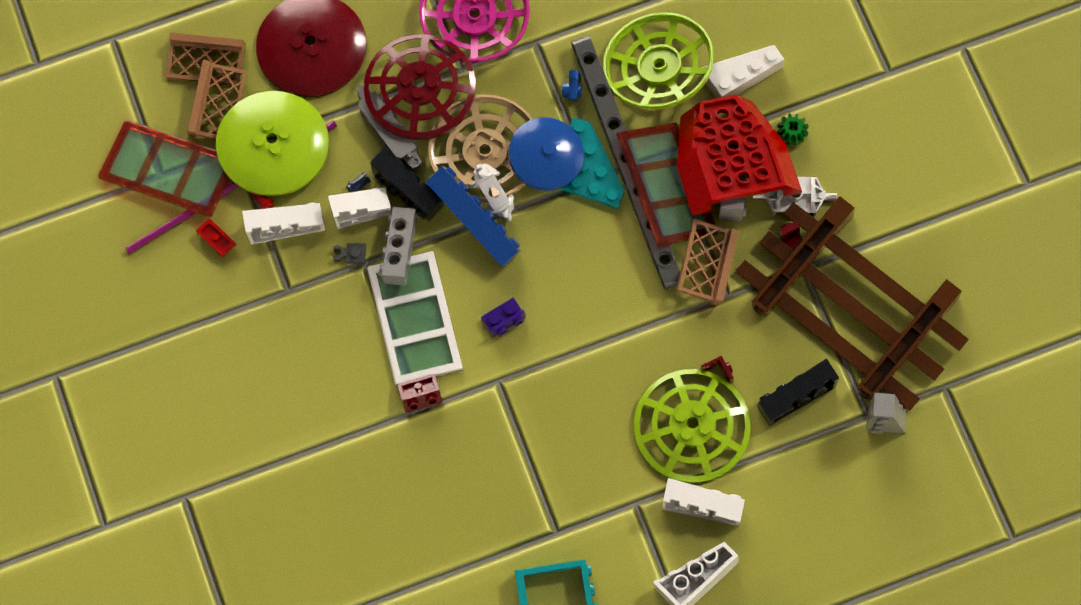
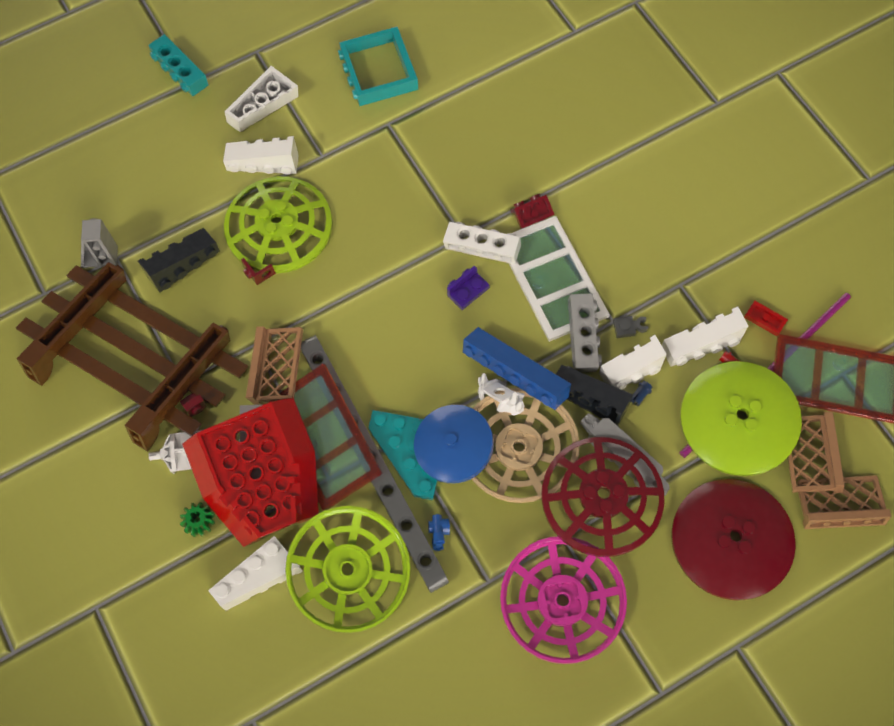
camera: 170 degrees right, 5 degrees down
none -> white brick [443,222,521,264]

